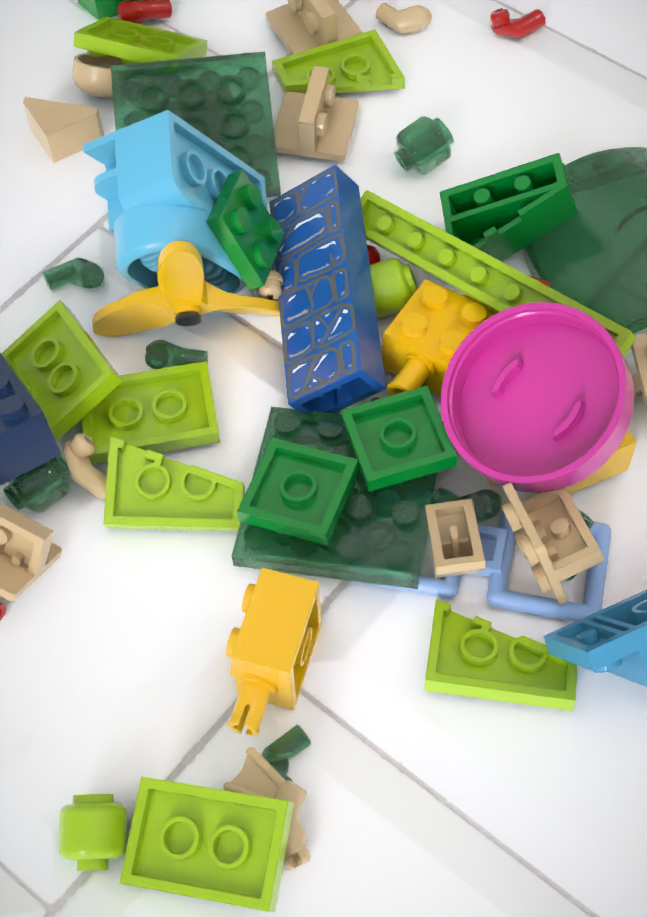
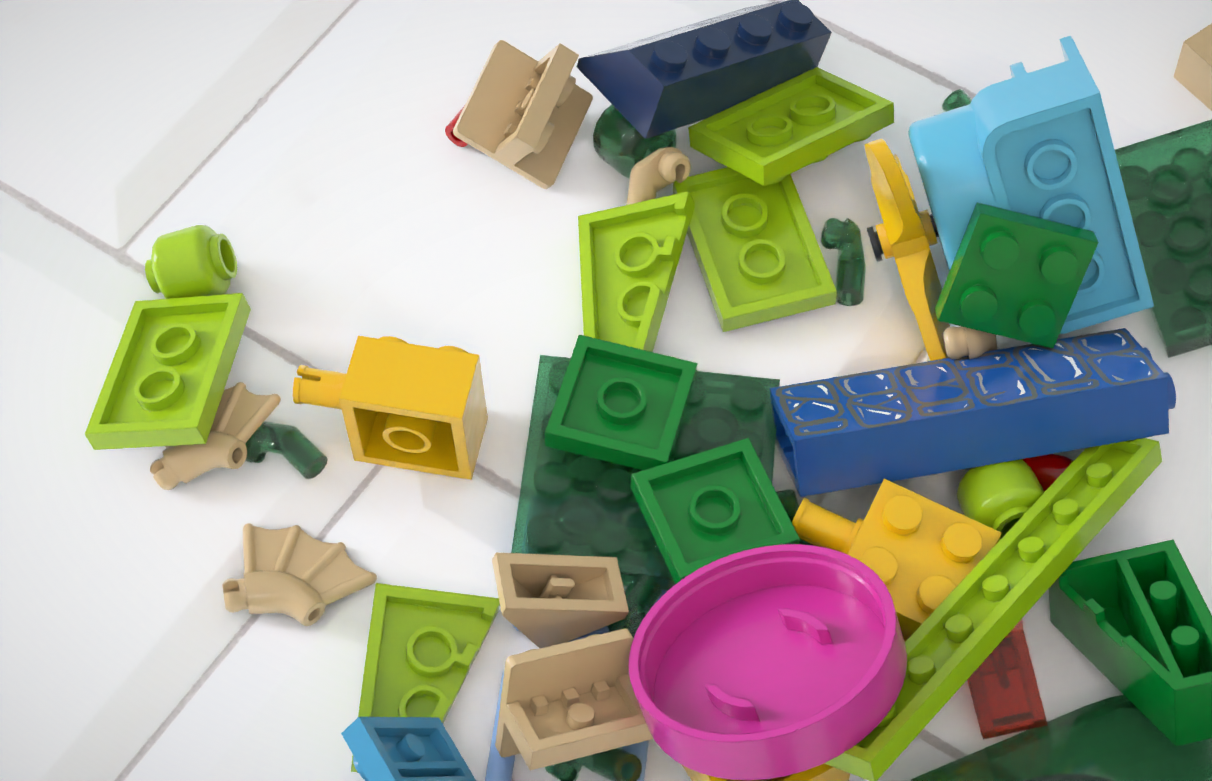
camera: 85 degrees right, 0 degrees up
none -> tan arm [222,523,377,626]

